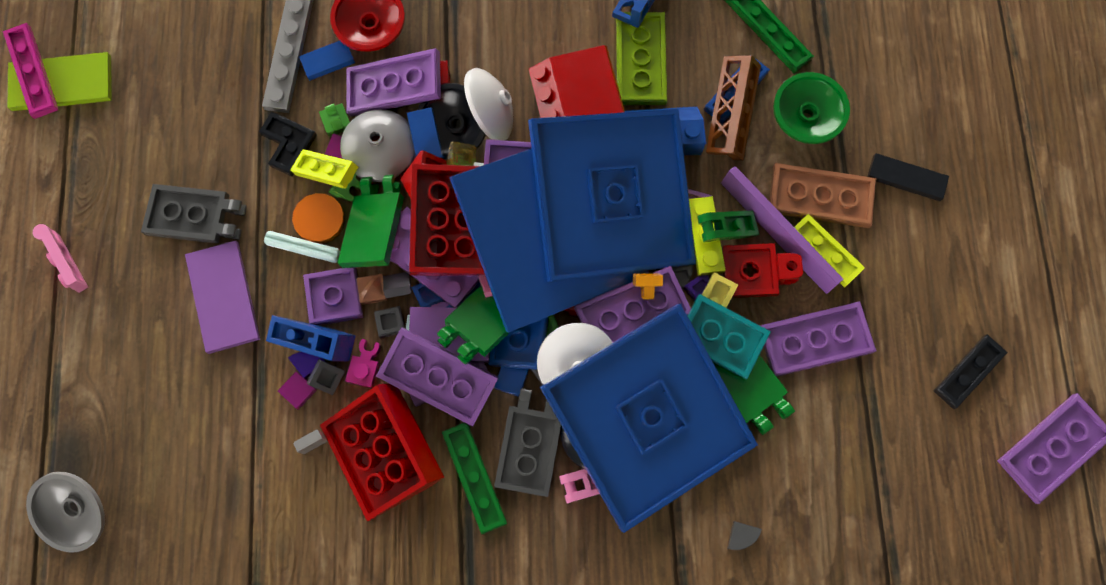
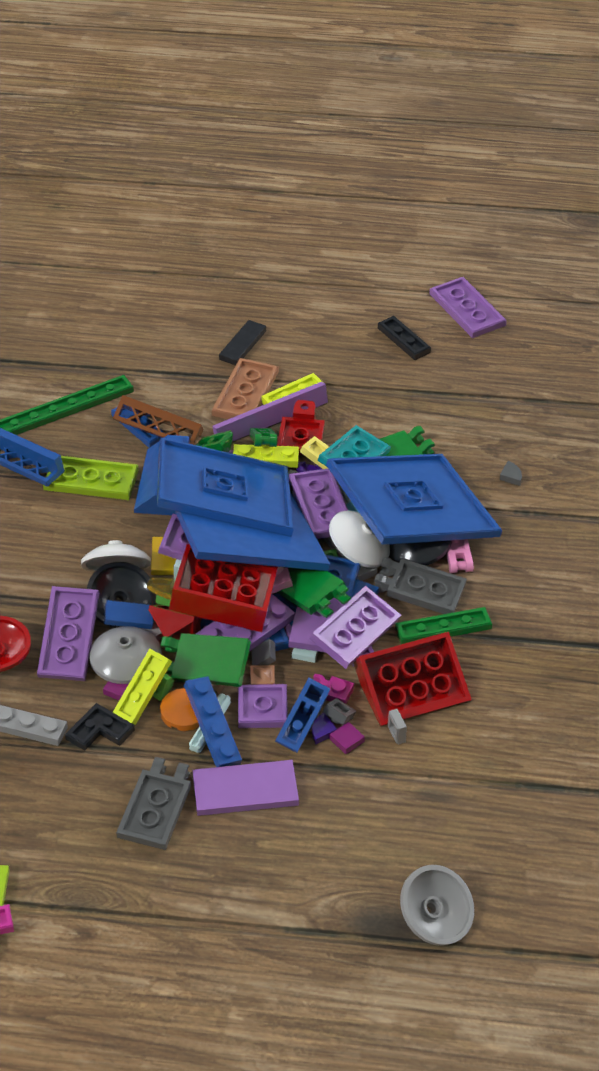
camera: 80 degrees left, 30 degrees down
bright pink plate [32,224,88,293] -> none
blue tile [299,41,355,81] -> none
bright green tile [319,103,350,137] -> none
dark grey tile [374,306,405,339] -> none
red slope [529,45,625,118] -> none
light orange tile [633,273,663,300] -> none
medium lavender tile [760,301,876,377] -> none
green dish [773,72,850,144] -> none
none -> blue plate [184,676,242,767]
none -> green slope [196,430,233,453]

